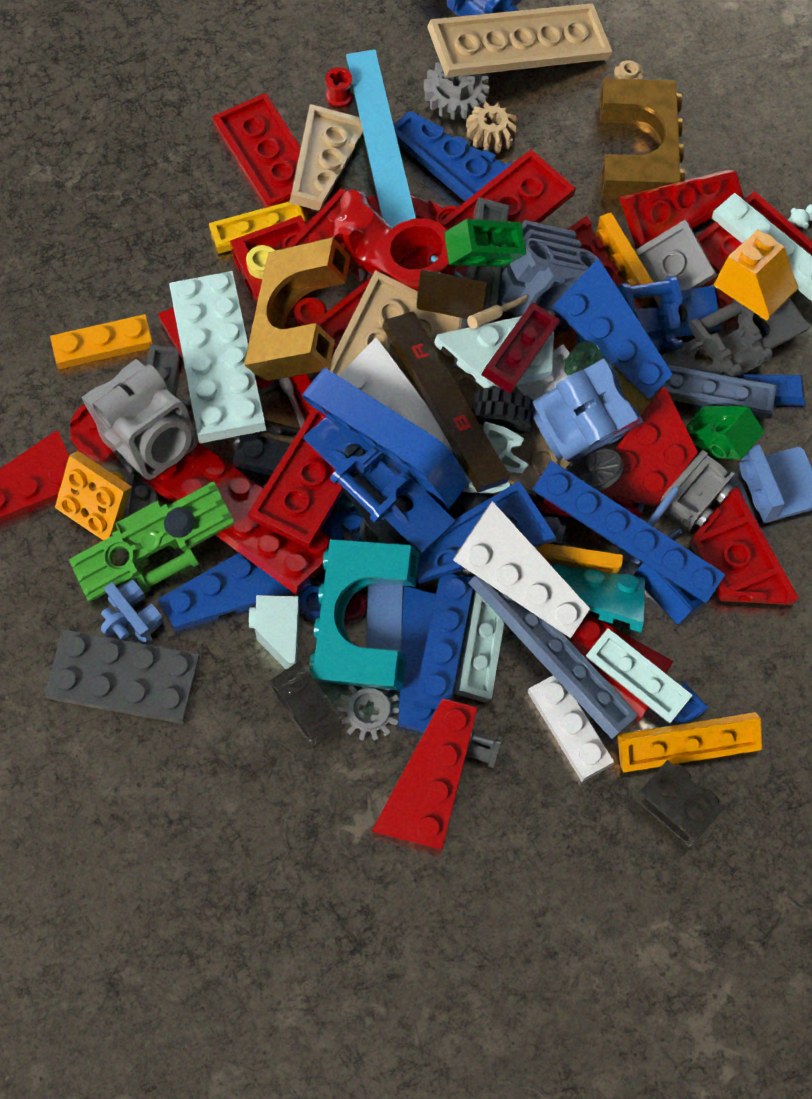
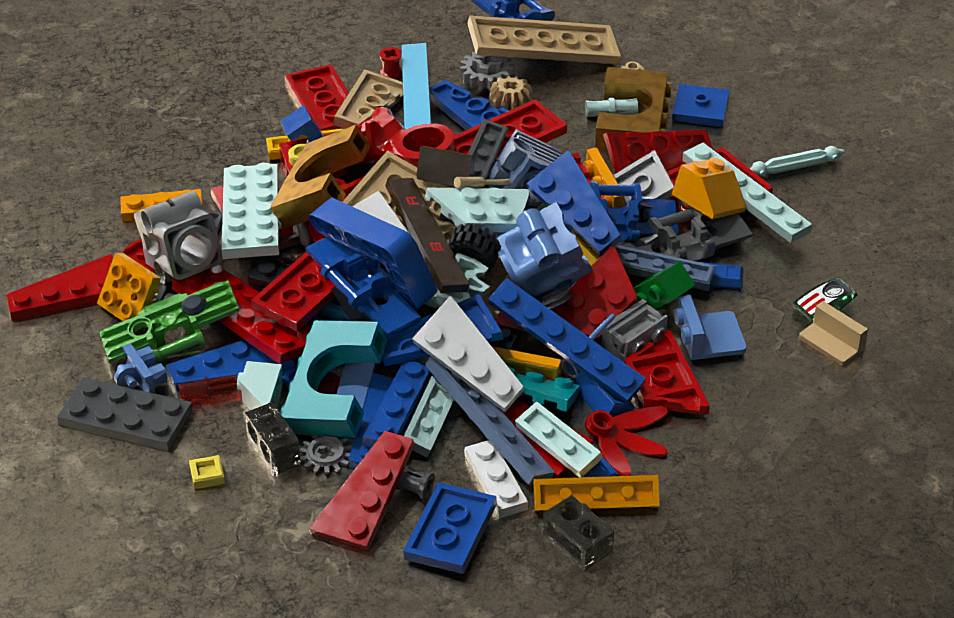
camera: 10 degrees right, 25 degrees down
green brick [444,219,526,267] -> none
dark red plate [481,302,560,393] -> none
none -> clear red axle [178,375,238,401]
none -> light yellow tile [189,455,225,490]
none -> blue hinge [280,105,324,144]
none -> blue plate [403,482,497,574]
none -> light aqua pin [585,98,638,117]
none -> red plant [585,406,669,476]
none -> blue plate [672,84,730,127]

